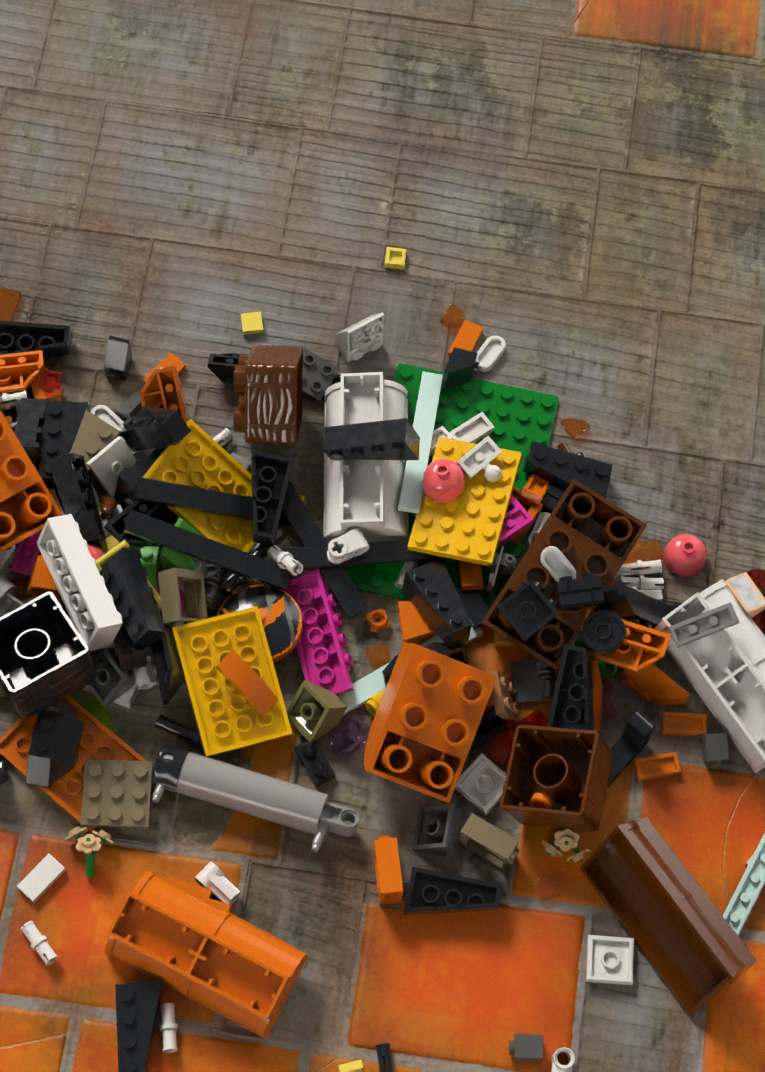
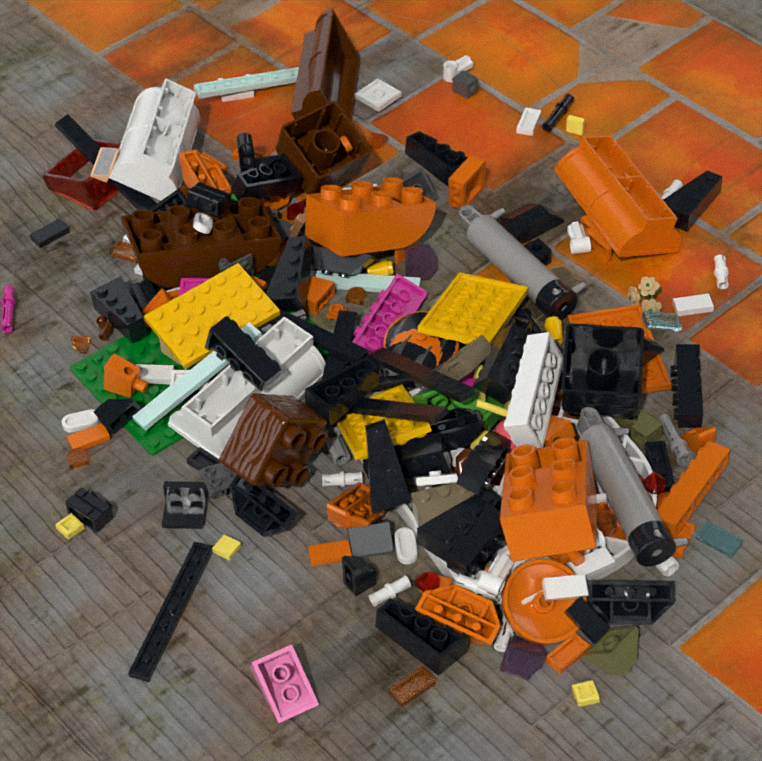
camera: 135 degrees left, 20 degrees down
dark tan plate [80,759,153,829] -> none
orange slope [216,650,279,715] -> none
white pin [267,545,303,576] -> none
olive slope [287,681,347,743] -> none
black tile [294,740,335,787] -> none
white piece [327,528,370,564] -> none
white slope [335,312,384,362] -> none
coral cylinder [422,459,465,503] -> none
white plate [456,436,502,482] -> none
dark tan window [458,813,520,871] -> none
black plate [496,579,559,642] -> none
black tile [582,610,626,654] -> none
coral cylinder [663,534,707,578] -> none
light grey tile [669,602,740,648] -> none
dark grey brick [700,732,730,765] -> none
none -> dark pink pin [0,285,16,333]
none -> black tile [30,219,70,248]
none -> black brick [65,488,114,532]
none -> orange torso [104,354,149,398]
none -> black tile [128,542,213,682]
none -> black bracket [162,481,207,529]
none -> bright pink slope [250,645,319,724]
none -> white pin [368,575,412,607]
none -> black wedge [500,203,564,244]
none -> white tile [516,107,542,136]
none -> black brick [524,238,552,266]
none -> yellow cone [544,316,563,344]
none -> clear light blue tile [641,311,683,332]

